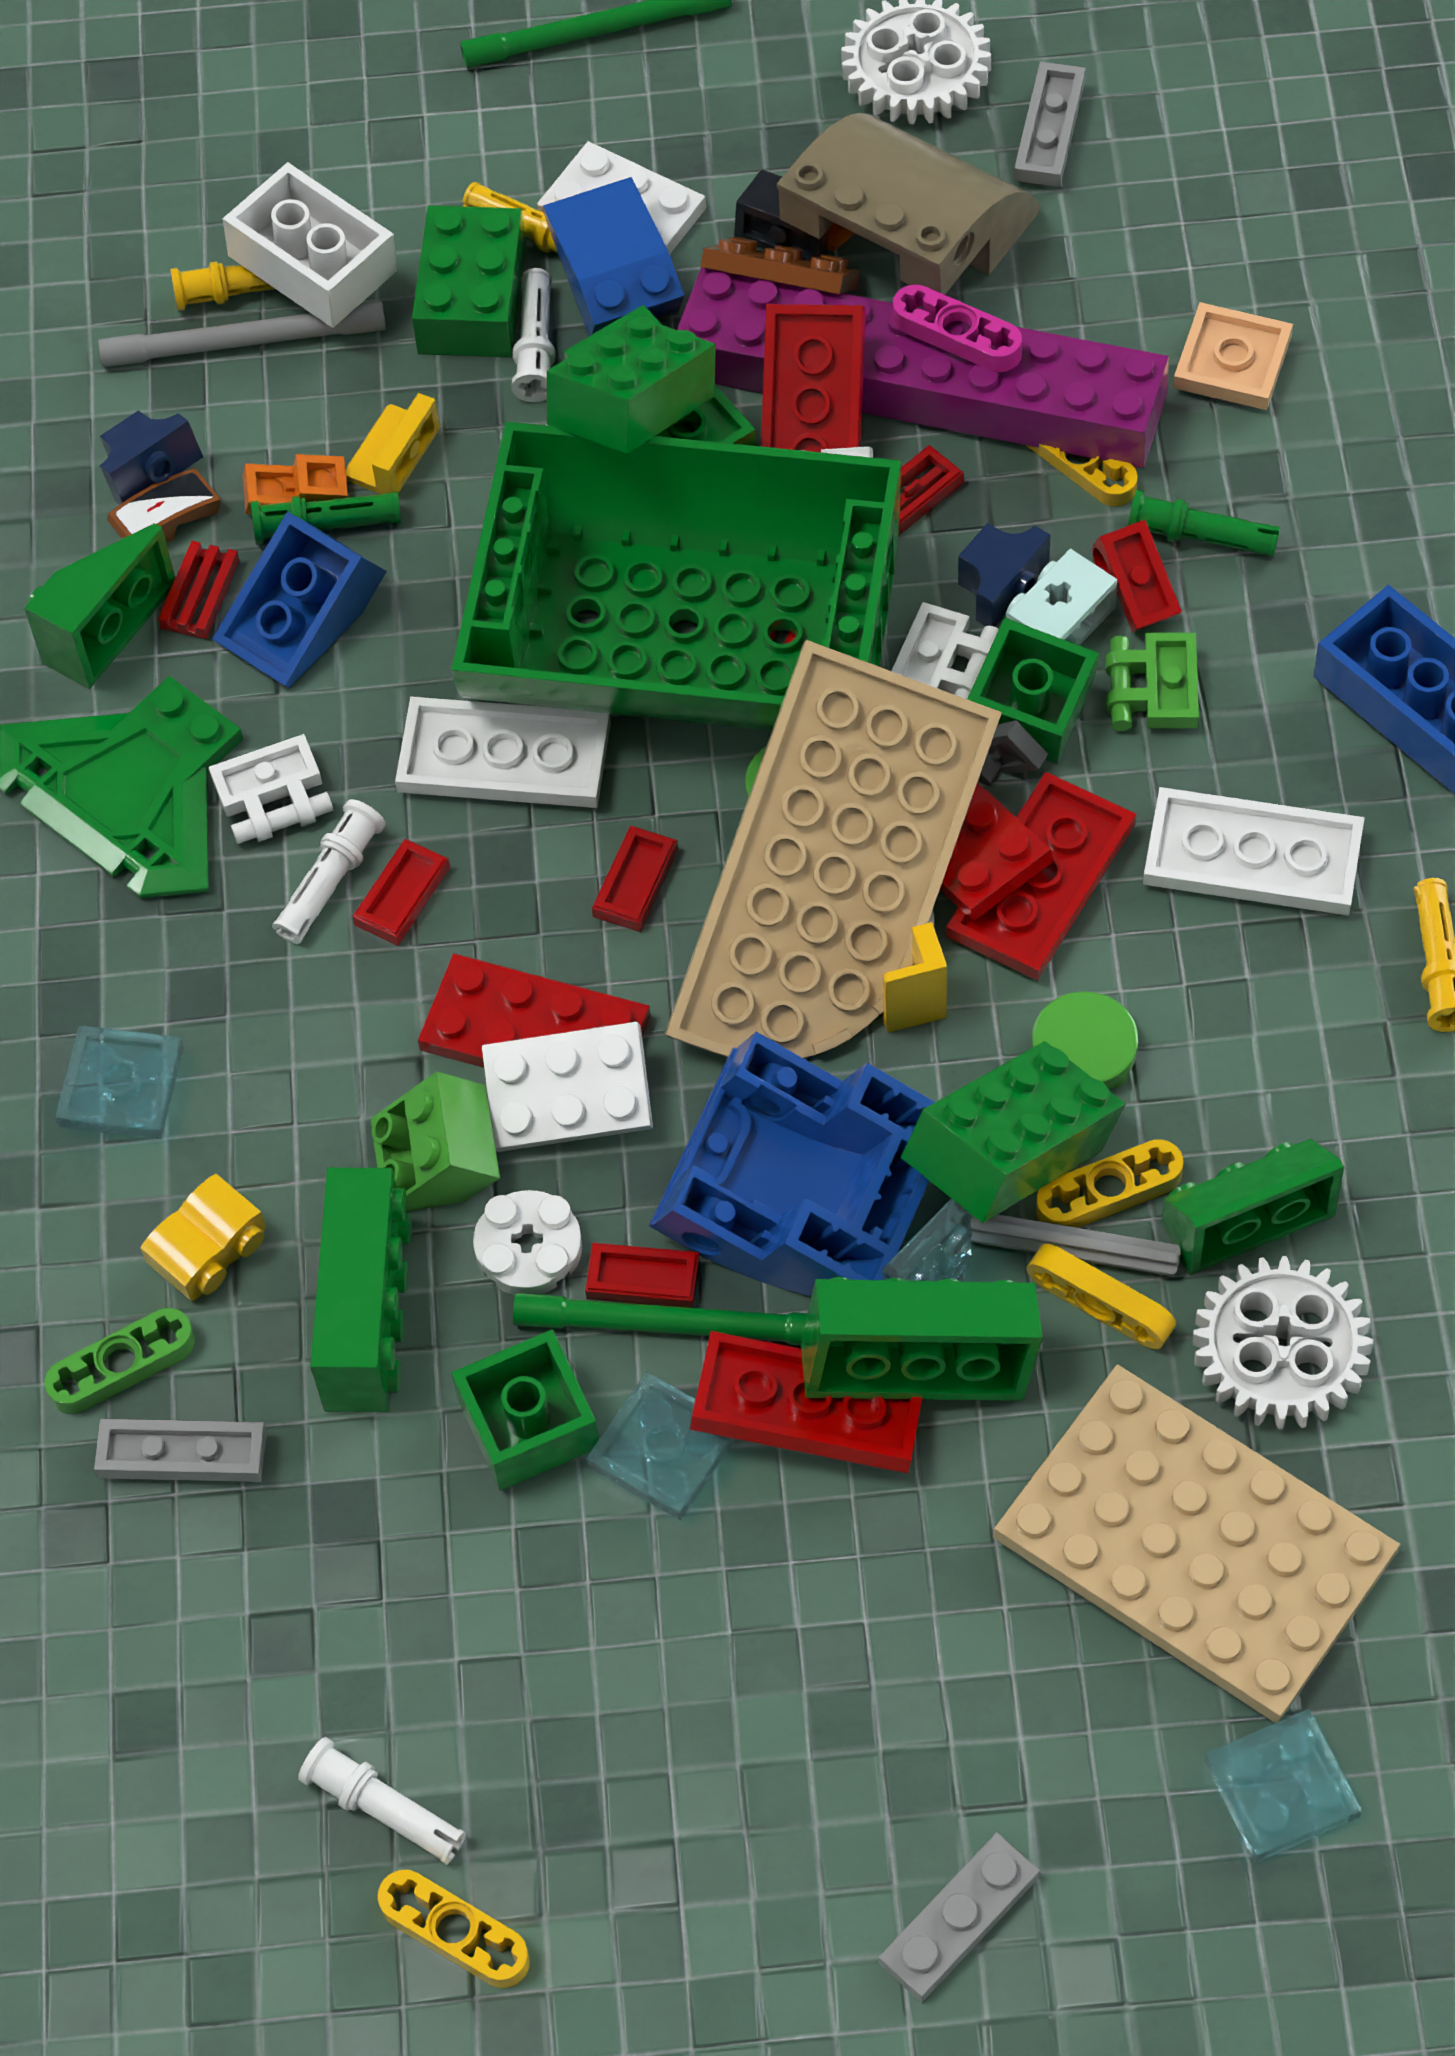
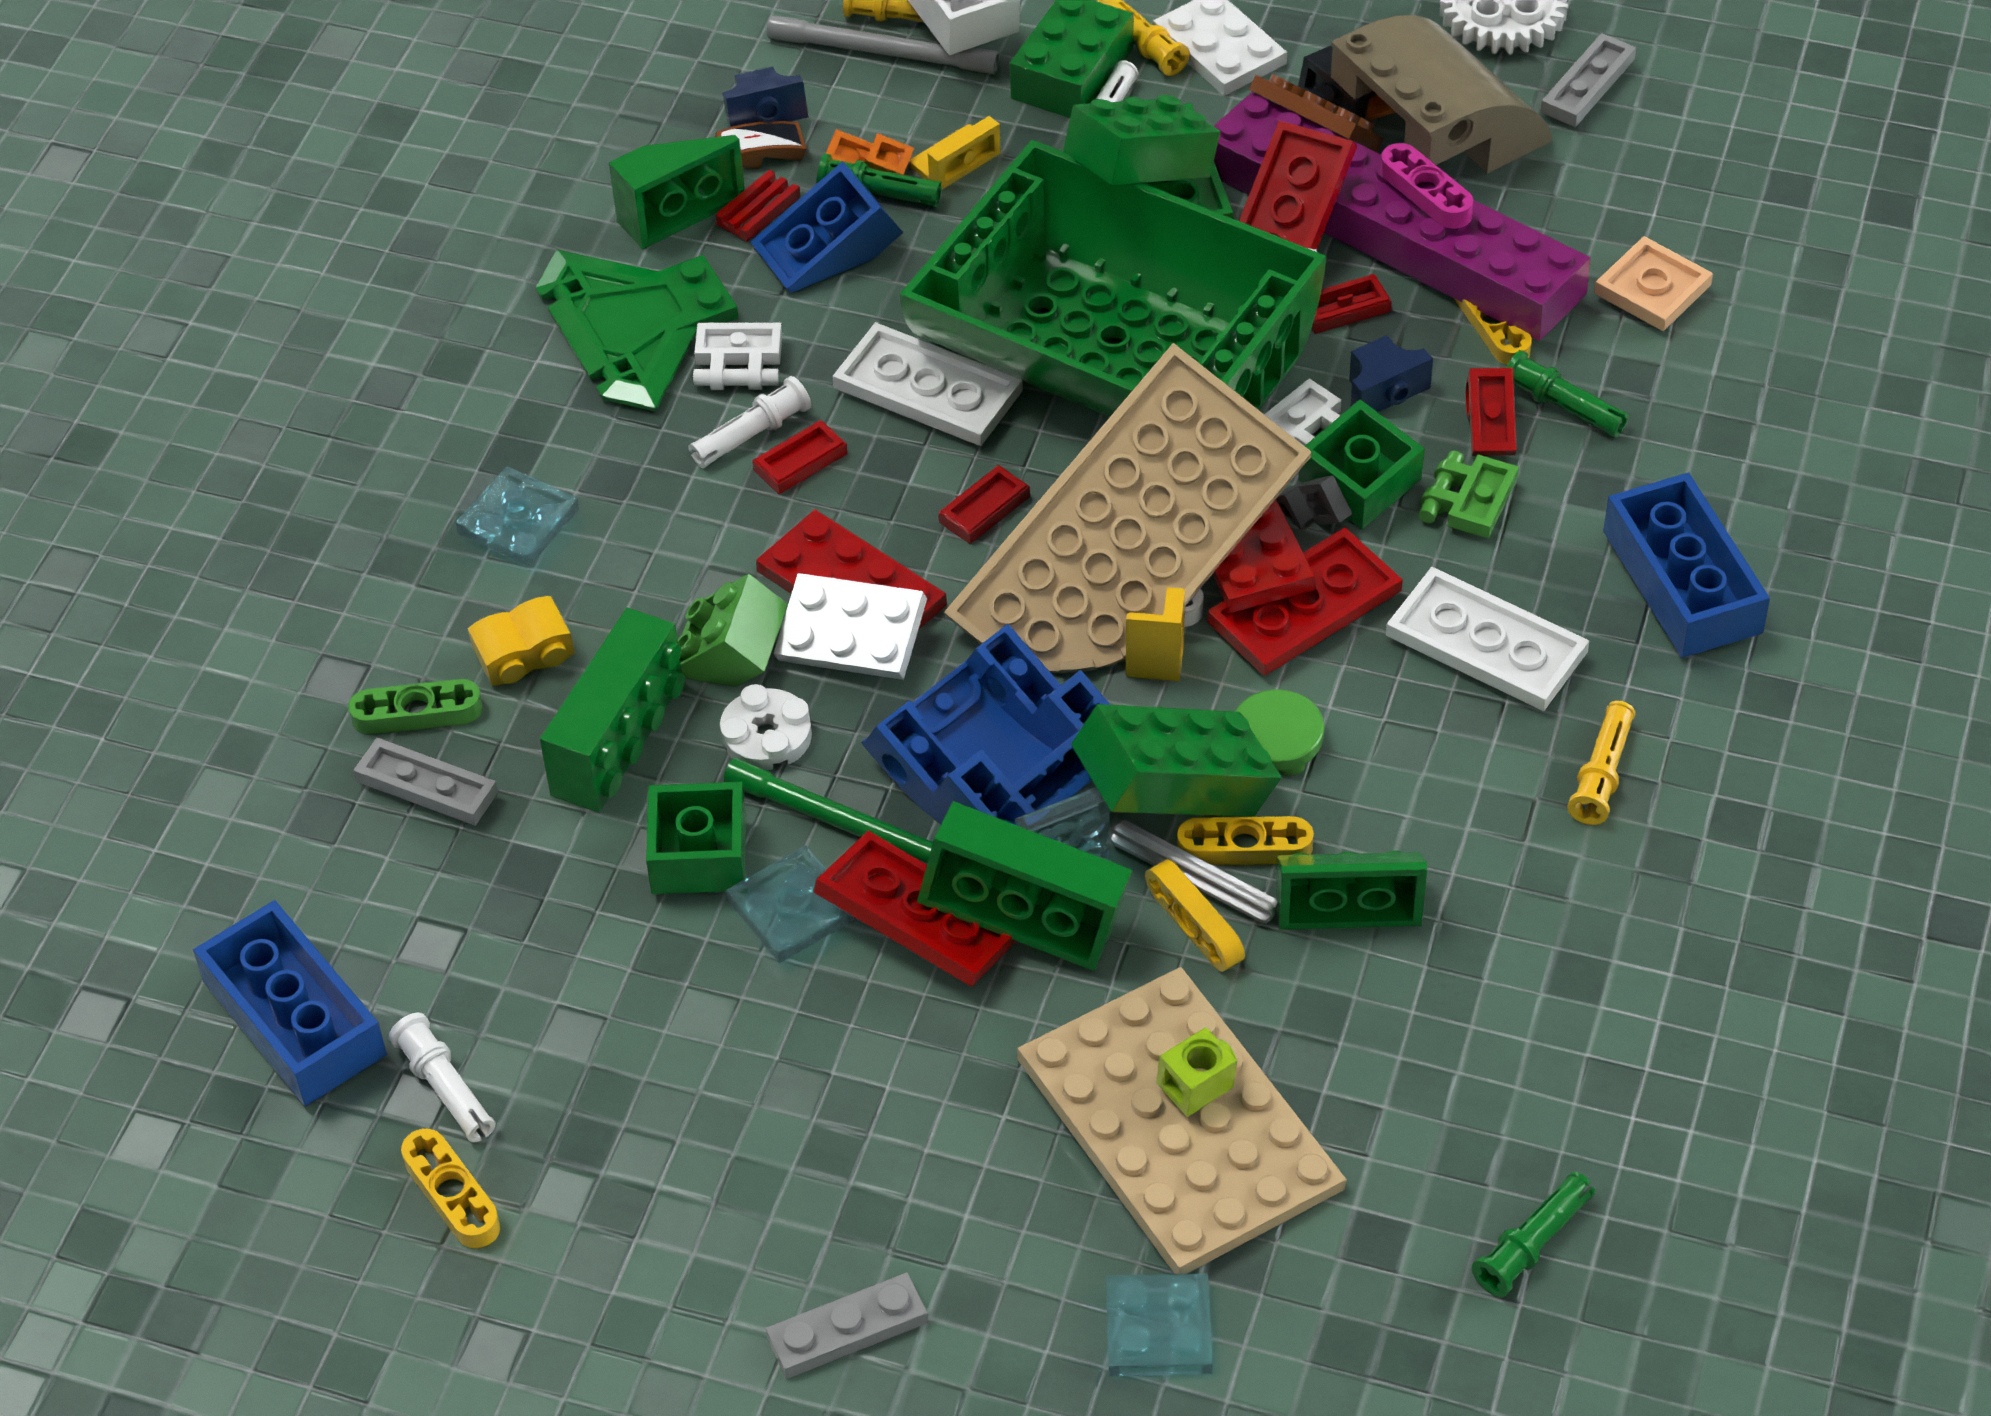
camera: 20 degrees right, 10 degrees down
blue slope [542,177,685,336] -> none
red tile [585,1243,700,1308] -> none
light aqua brick [1006,548,1118,645] -> none
white gear [1192,1256,1373,1429] -> none
none -> blue brick [193,900,387,1107]
none -> lime brick [1156,1027,1237,1117]

